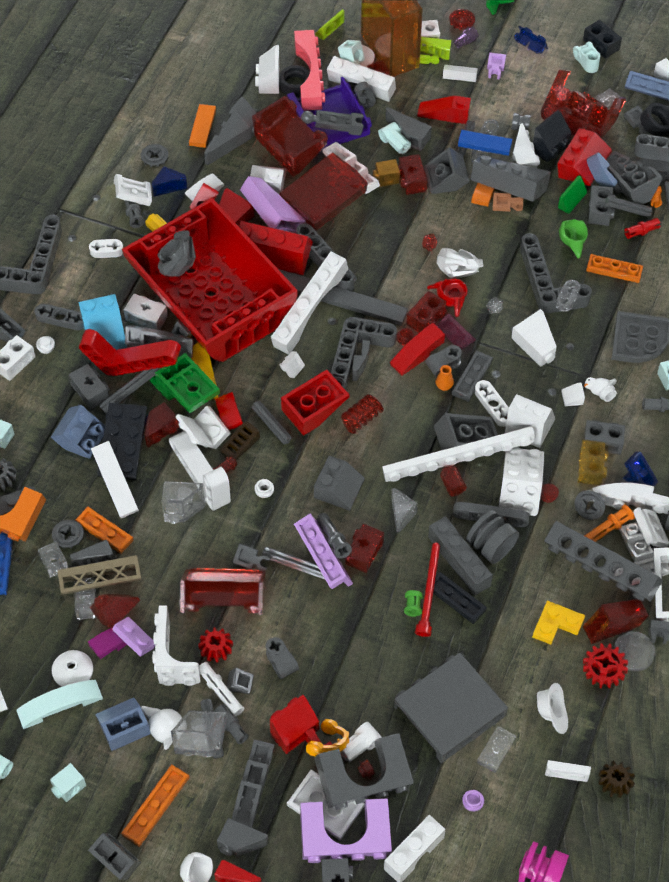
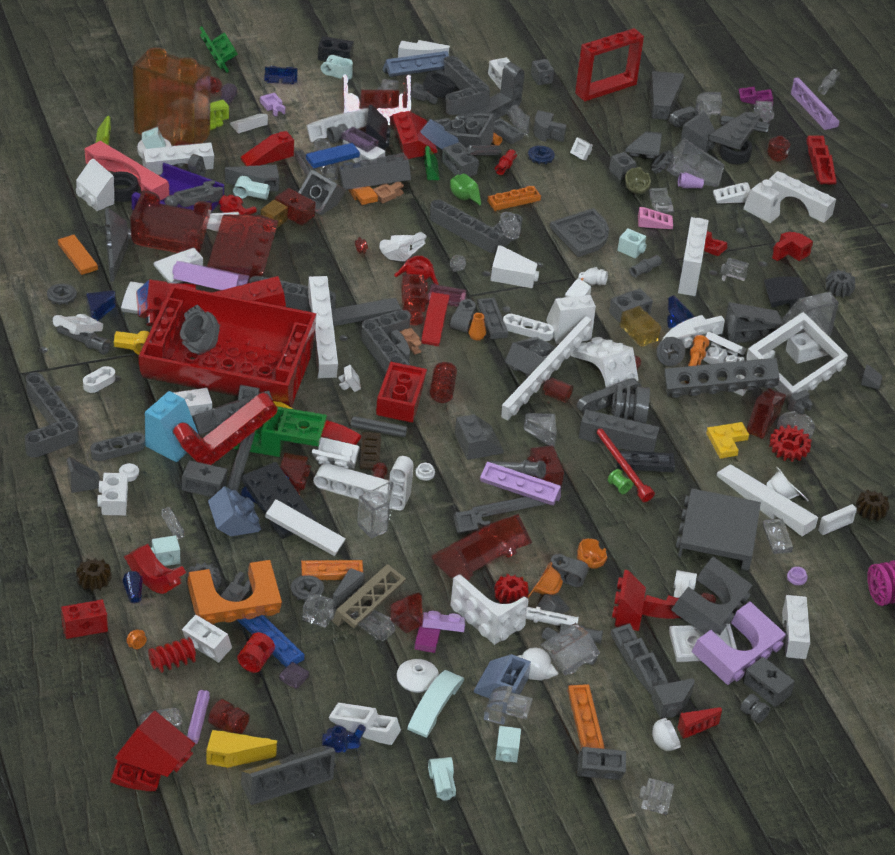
camera: 45 degrees left, 15 degrees down
light orange piece [306,719,349,757] -> none
none -> clear axle [161,507,185,540]
none -> red piece [219,195,257,218]
none -> white slope [306,108,368,142]
none -> clear purple tile [341,126,379,153]
none -> nougat plate [399,328,422,355]
none -> clear brick [484,686,533,725]
none -> orange piece [528,562,563,598]
none -> orange hair [577,538,607,569]
none -> white slope [717,464,818,536]

